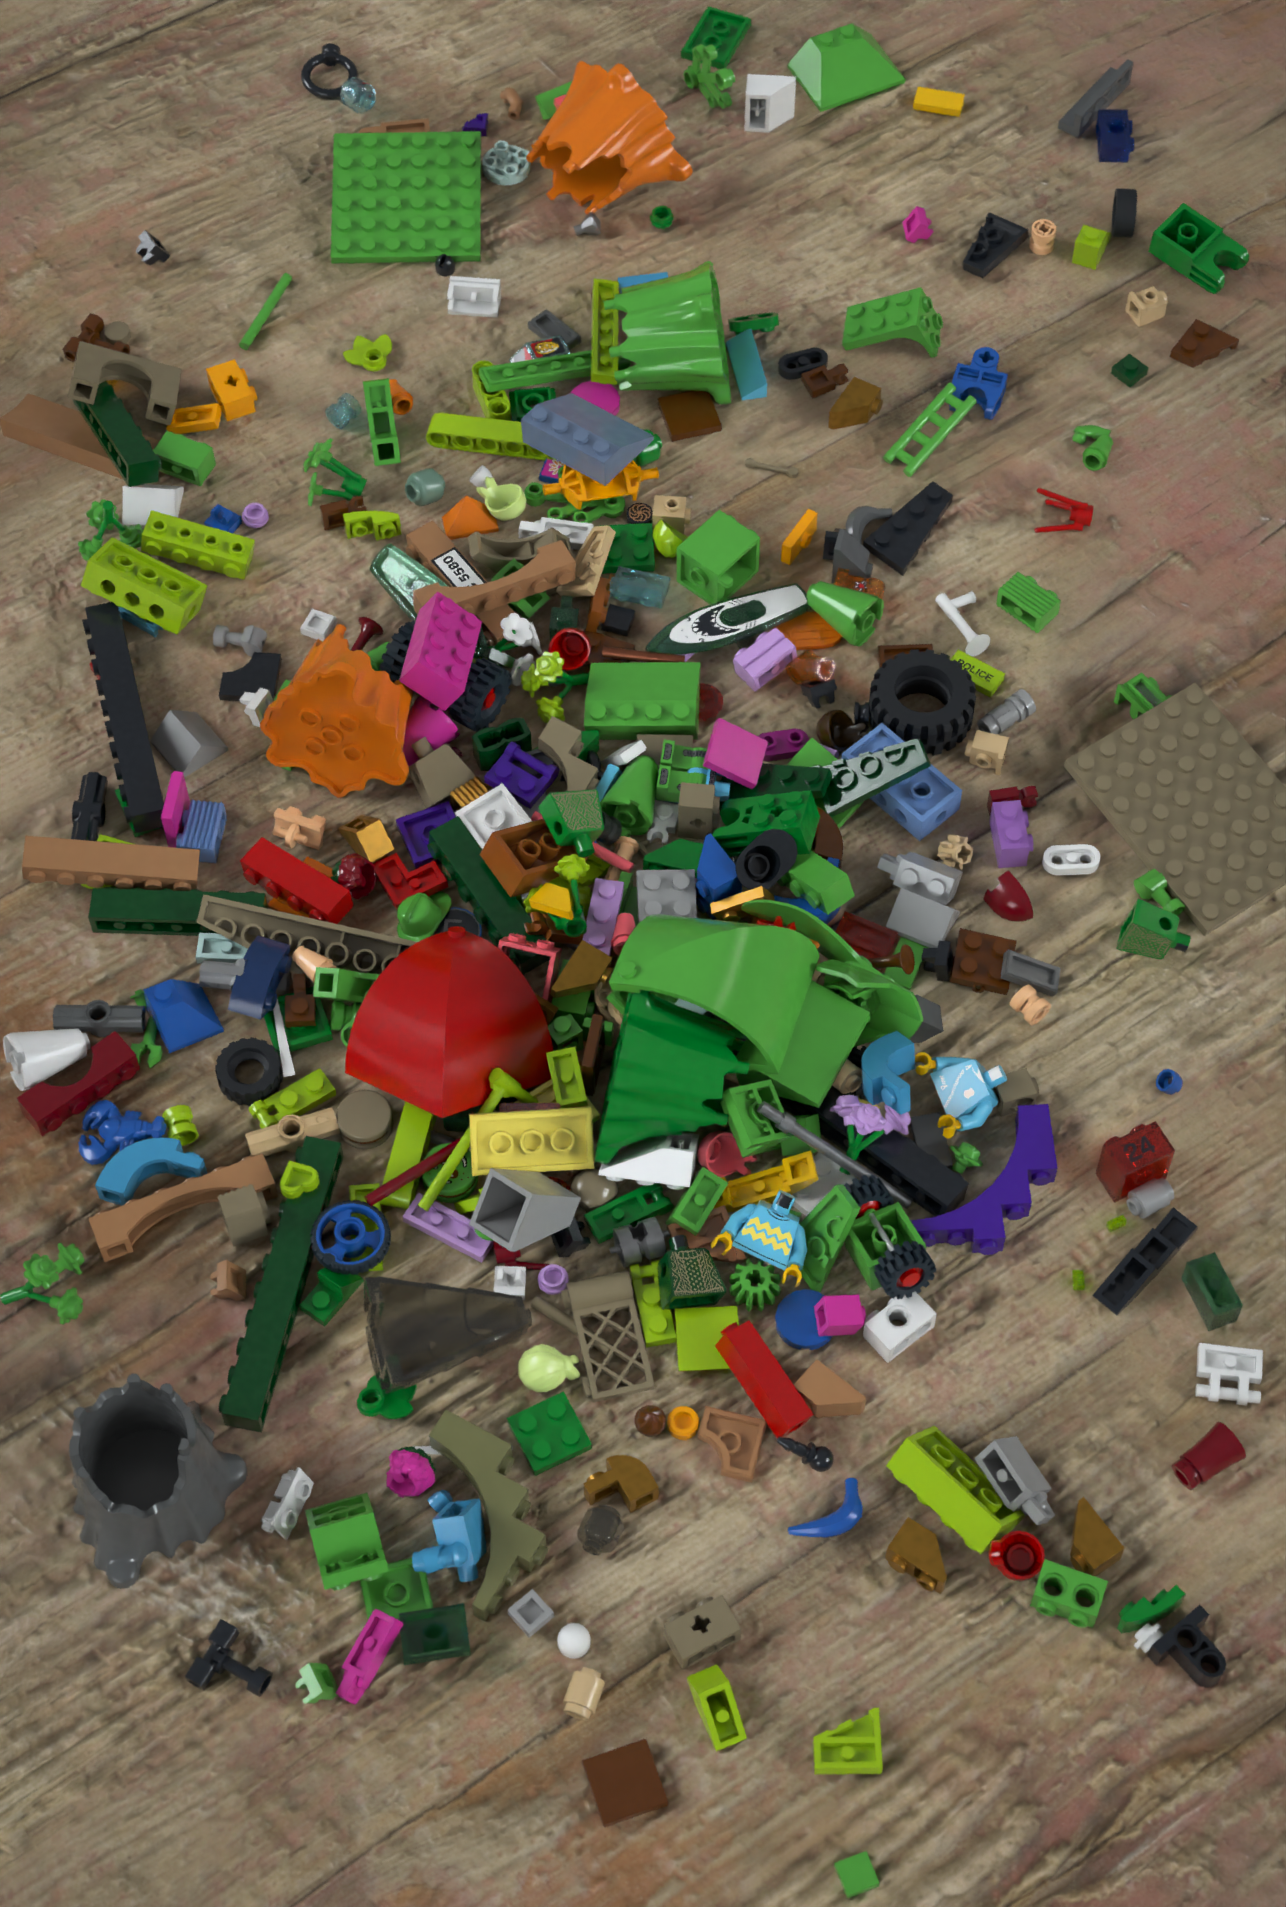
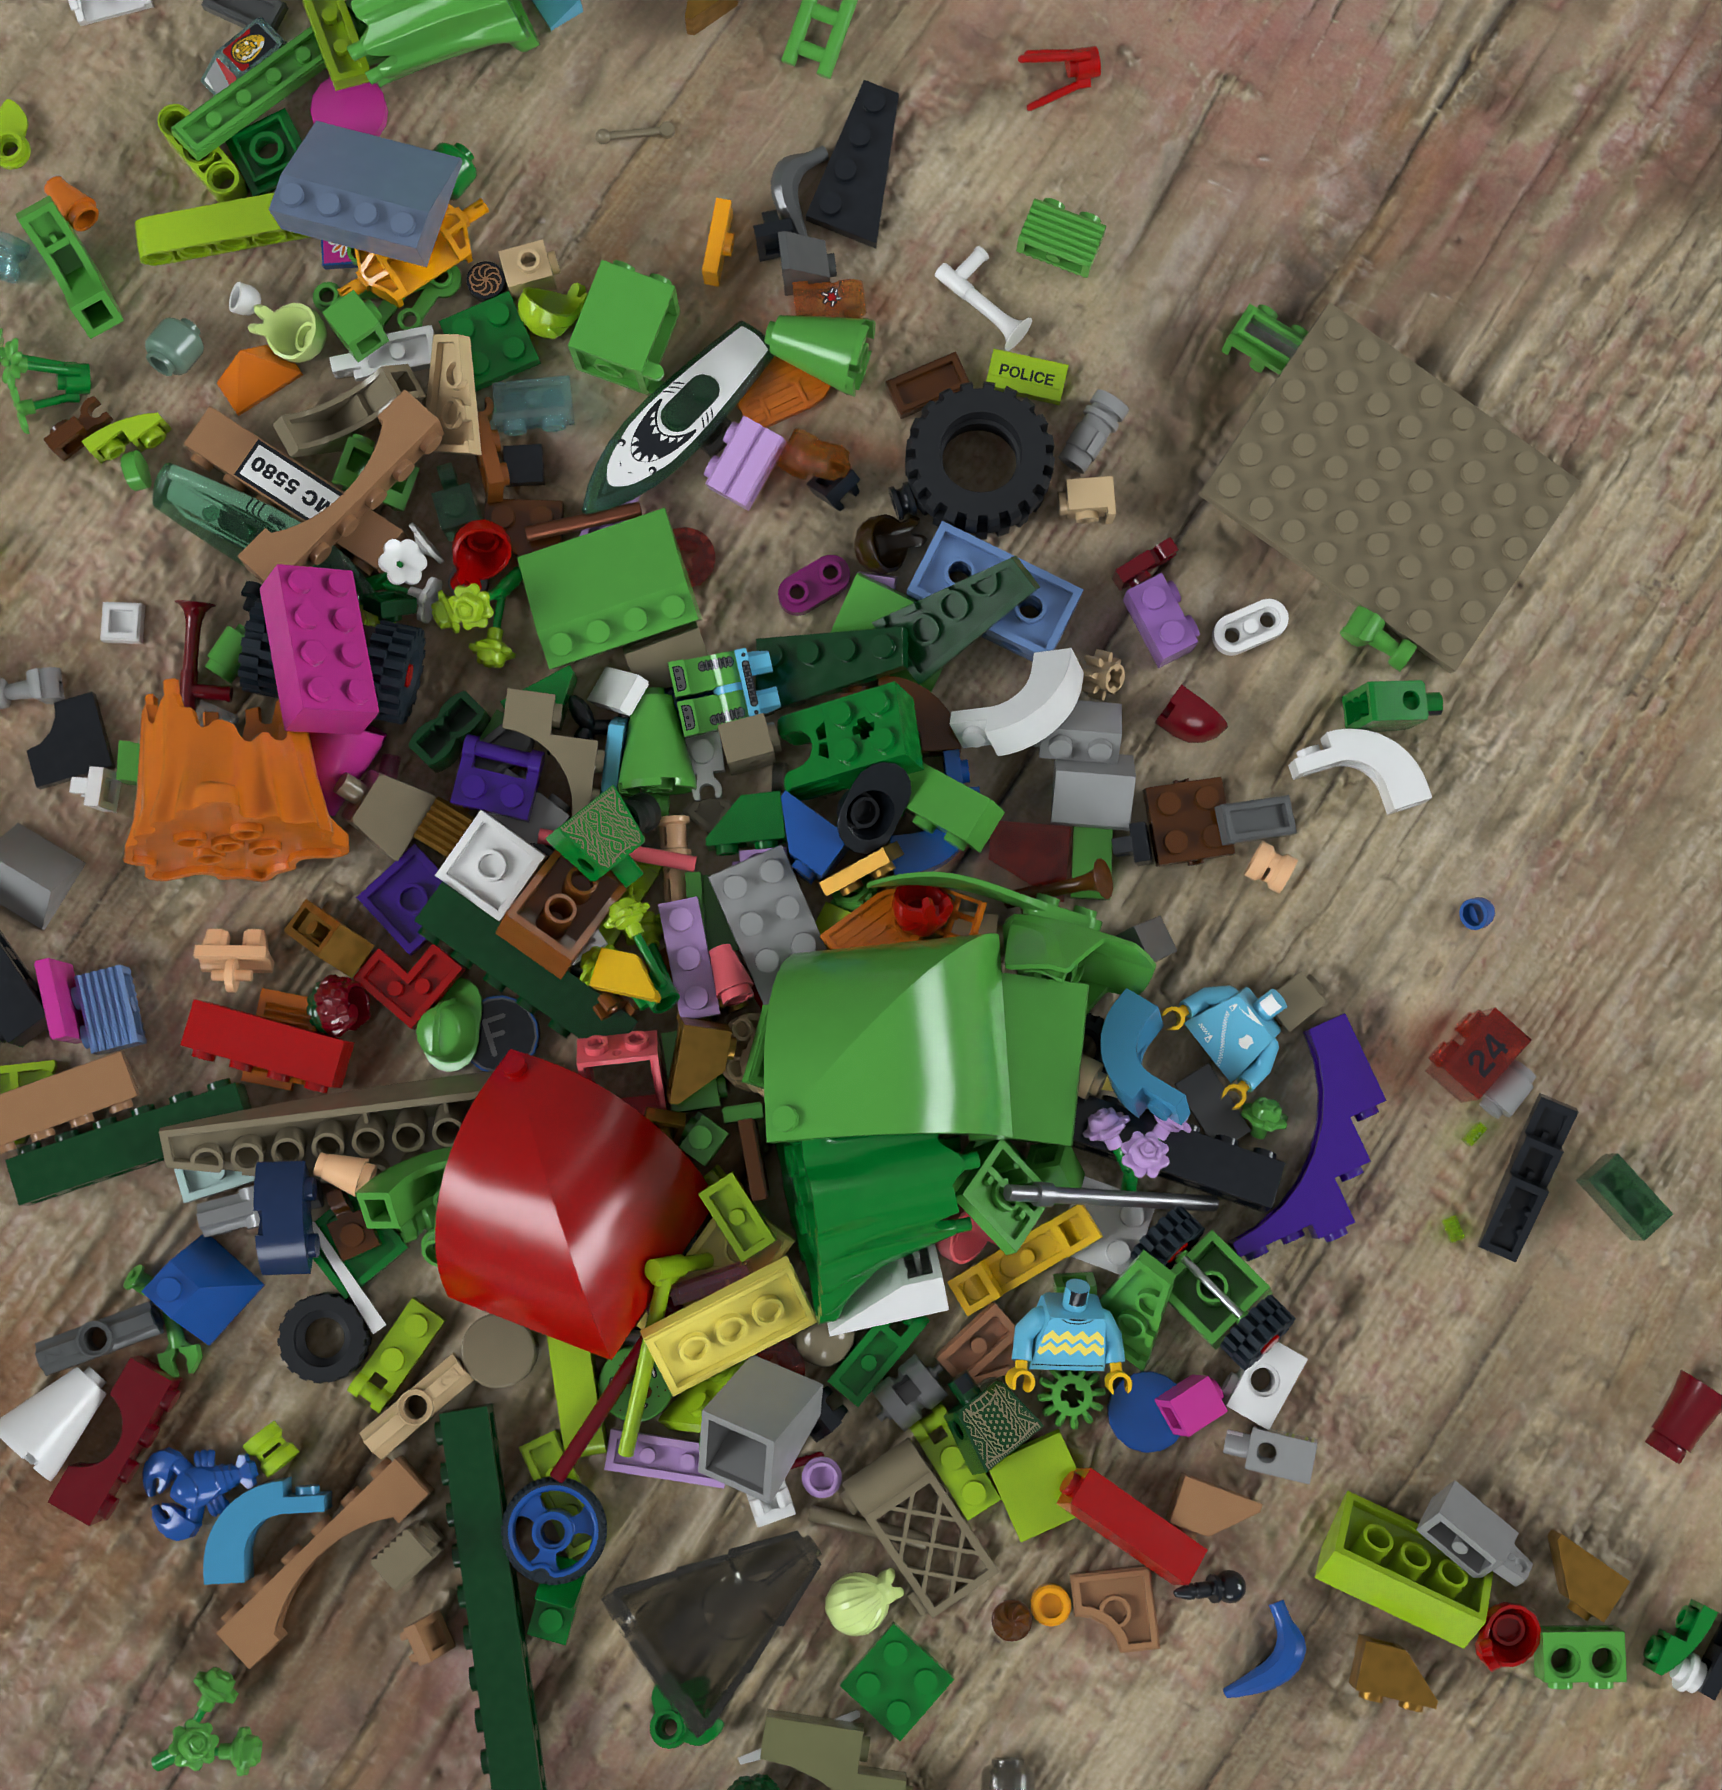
camera: 20 degrees left, 25 degrees up
lime tile [280,1160,320,1199] -> none
pearl gold brick [583,1455,659,1513] -> none
reddish brown tile [658,390,722,442] -> none
bright green panel [665,1167,728,1236] -> none
dark pink tile [703,718,768,789] -> none
white plate [1195,1343,1263,1406] -> none
none -> bright green tile [121,450,152,491]
none -> bright green brick [322,290,389,363]
none -> white arch [949,648,1084,756]
none -> light grey torso [1223,1426,1318,1485]
none -> white arch [1288,729,1432,815]

